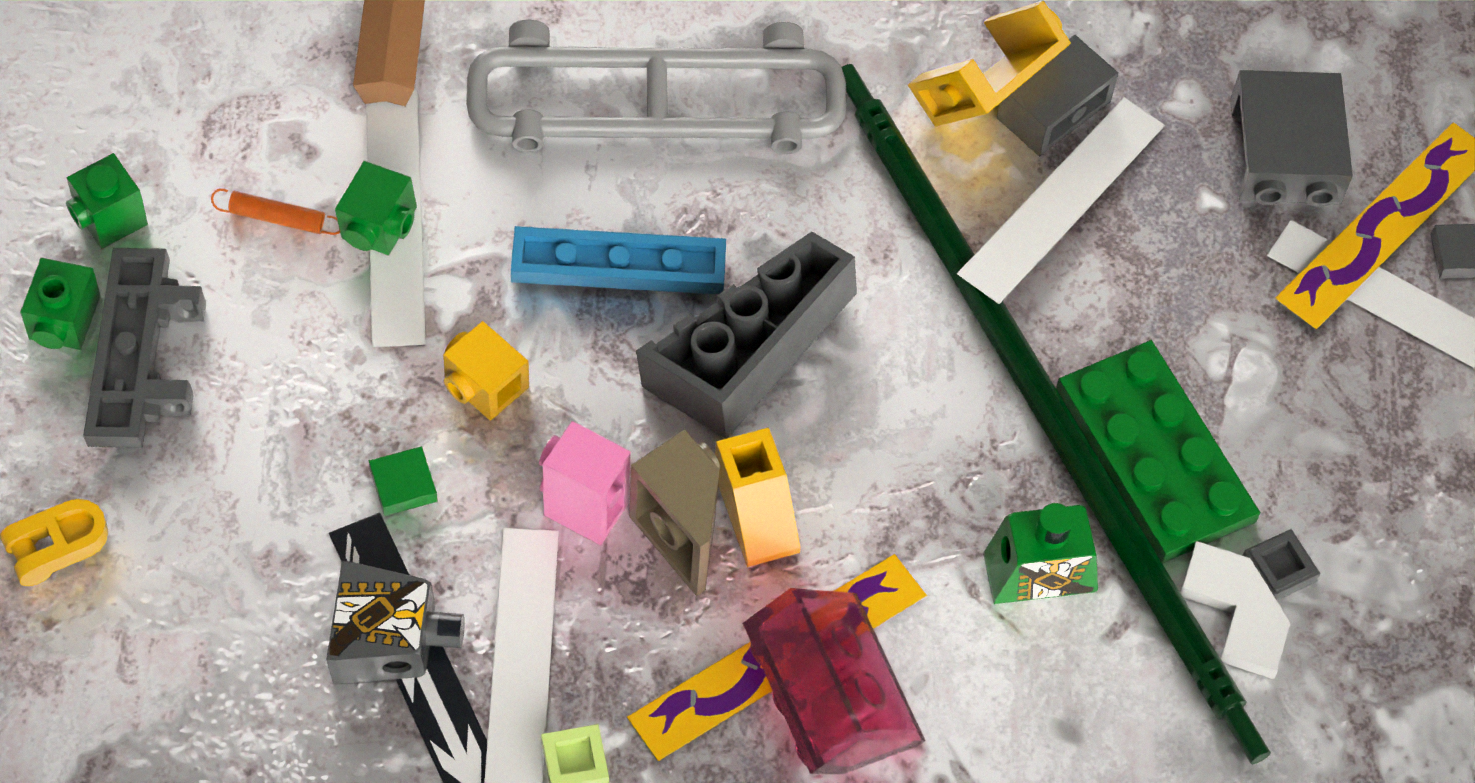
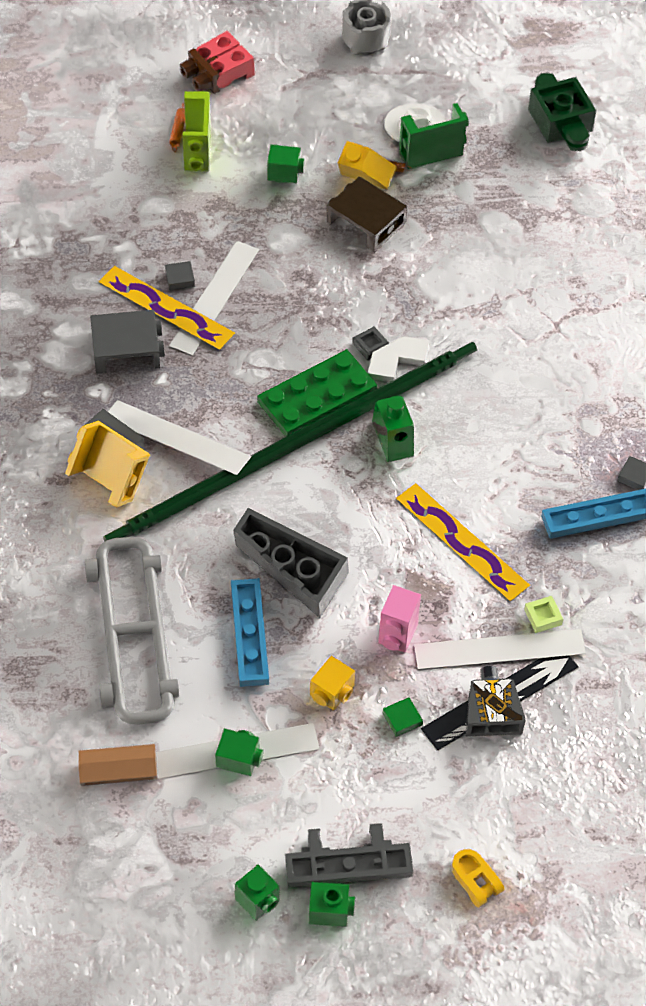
camera: 95 degrees left, 5 degrees down
orange piece [211,188,340,235] -> none
dark tan slope [629,429,720,596] -> none
yellow slope [715,427,801,567] -> none
clear pink slope [742,588,926,774] -> none

